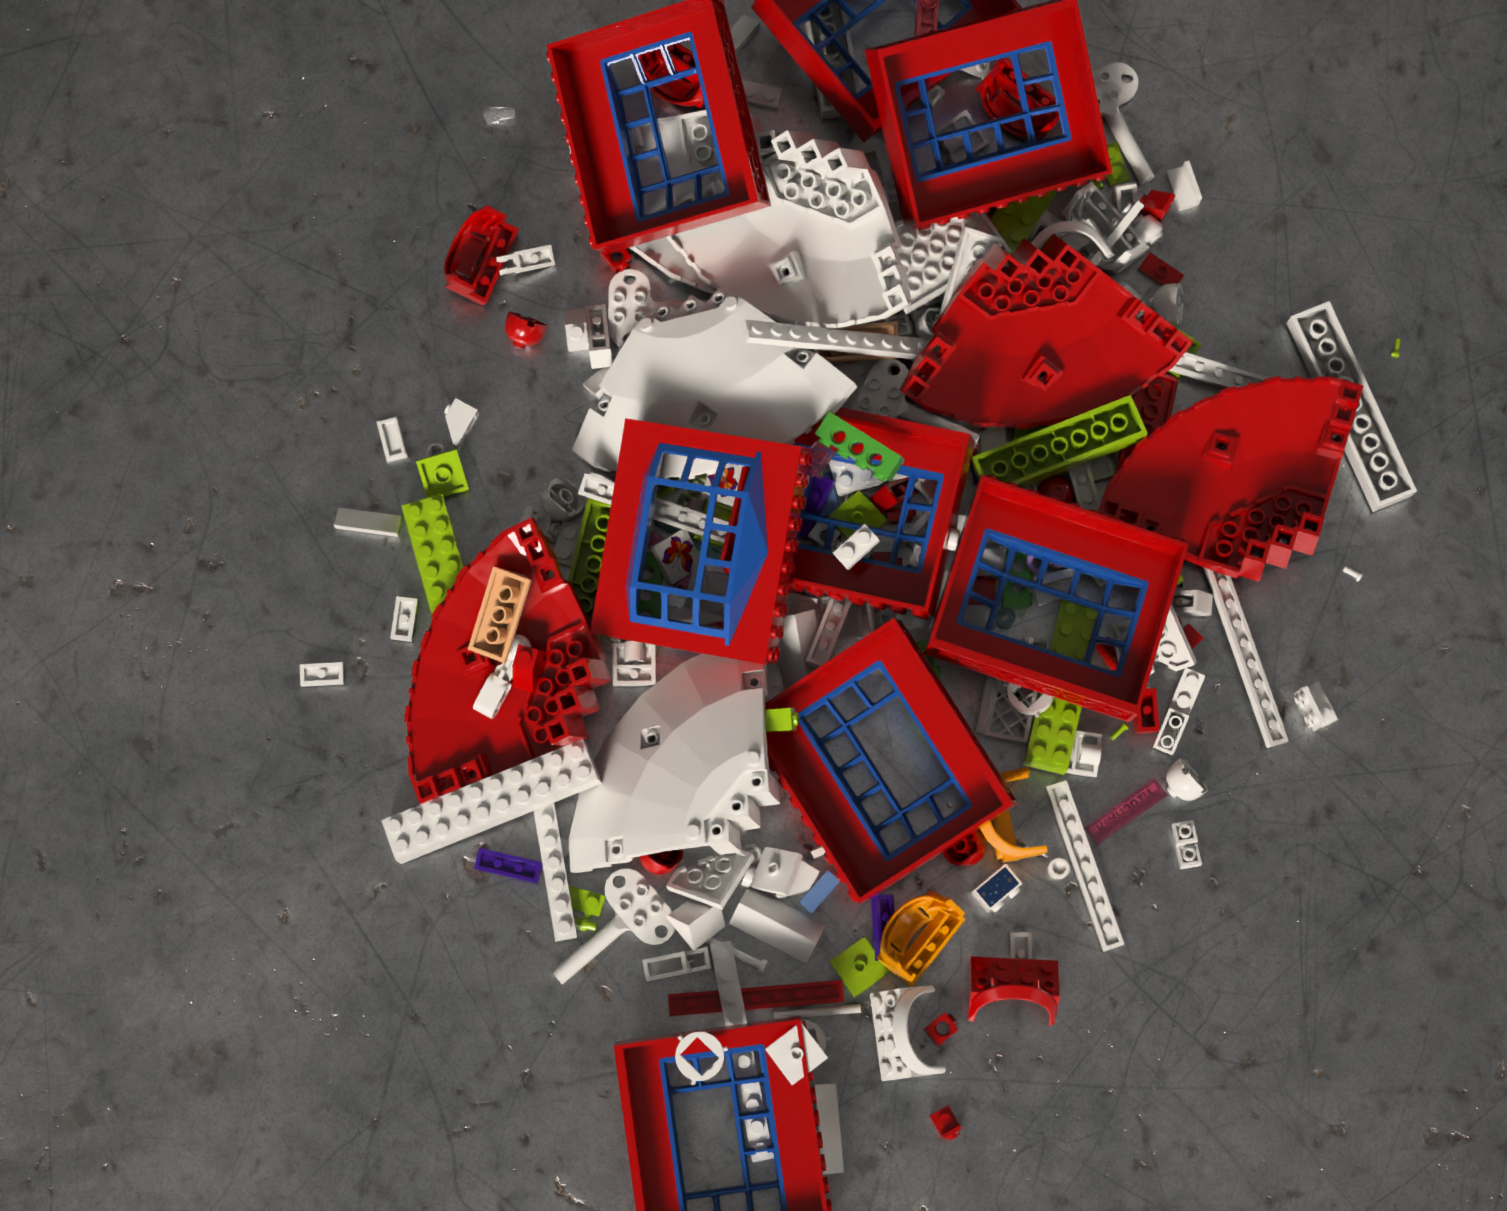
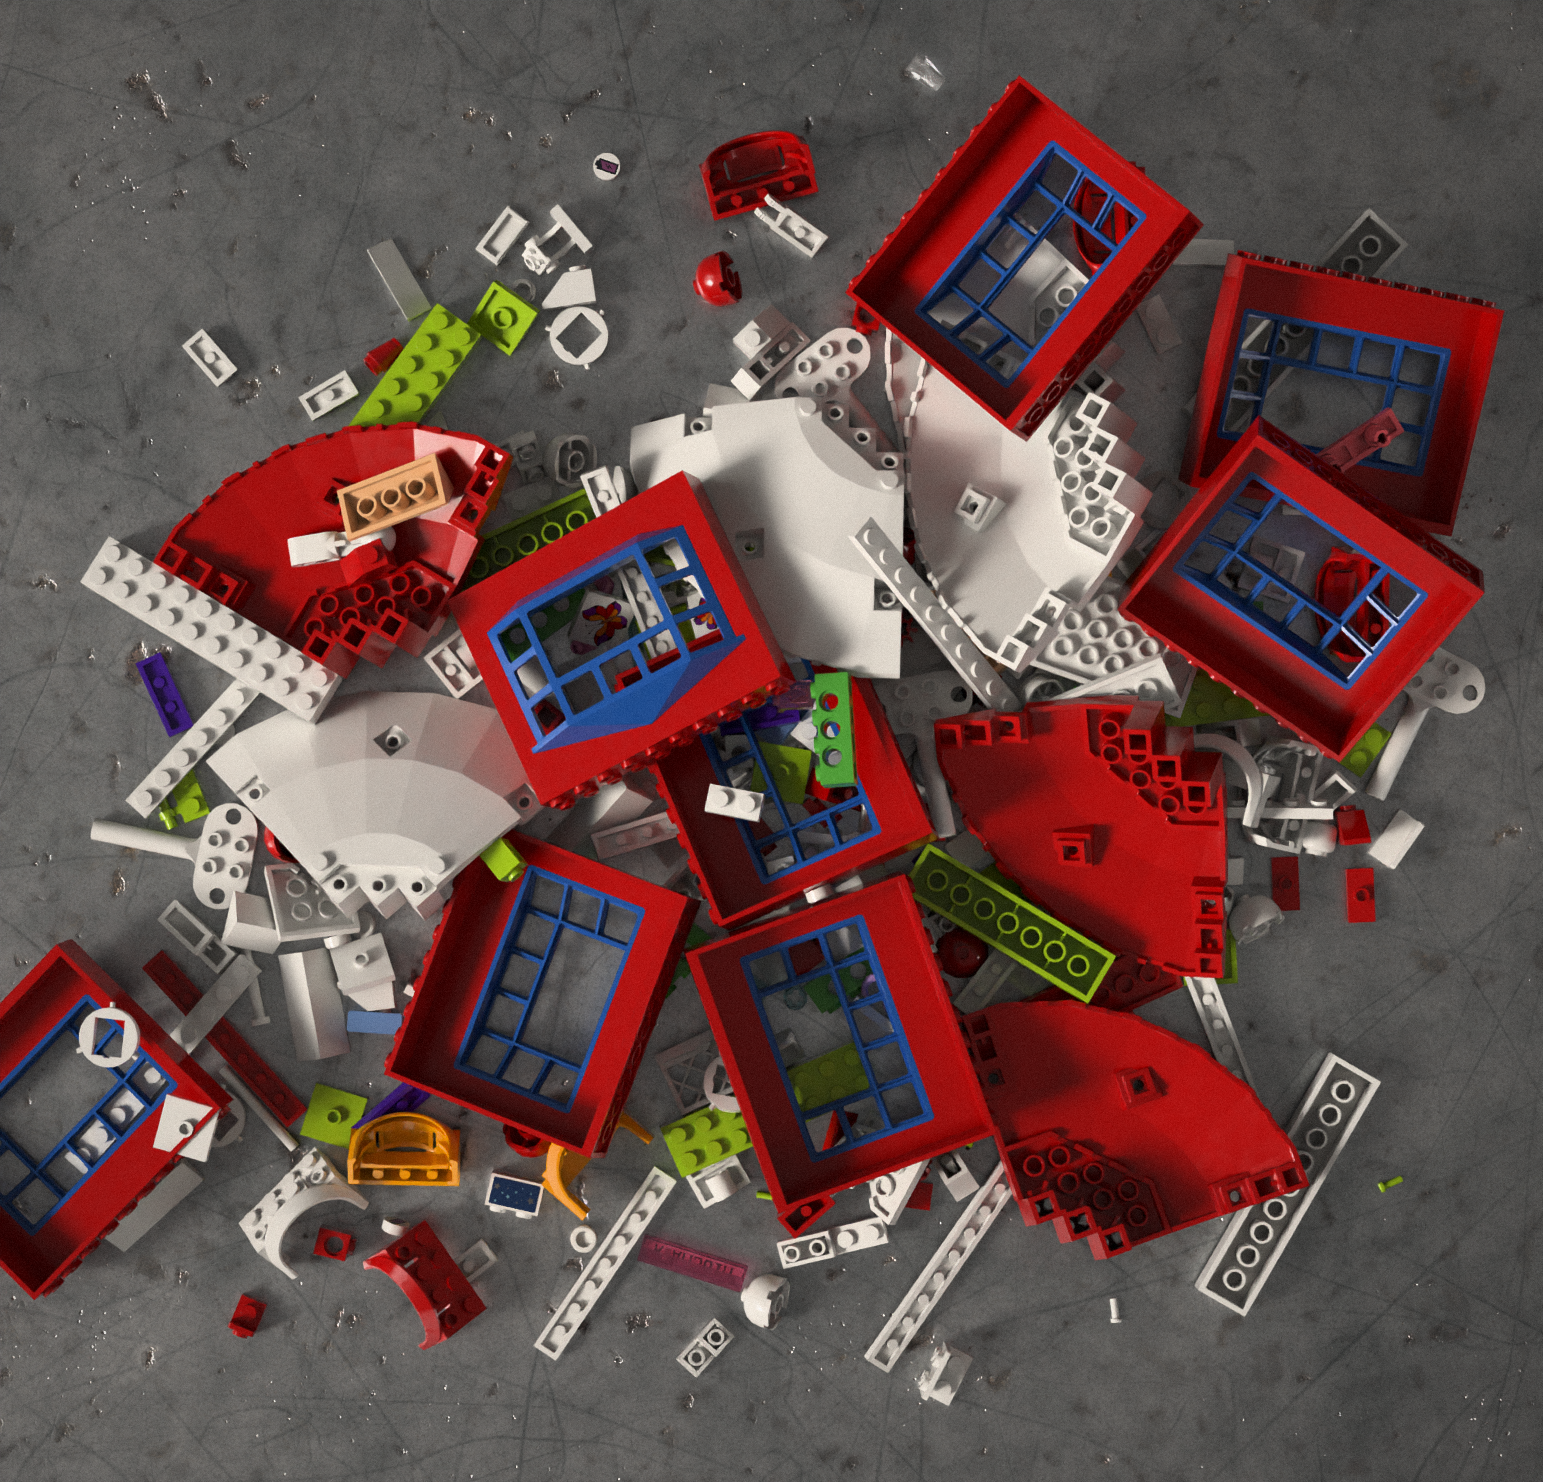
camera: 55 degrees right, 10 degrees up
none -> red cone [363,337,404,376]
none -> white tile [382,1217,410,1236]
none -> white tile [522,204,594,276]
none -> white piece [545,306,608,370]
none -> white tile [593,153,621,181]
none -> red plate [1345,868,1376,923]

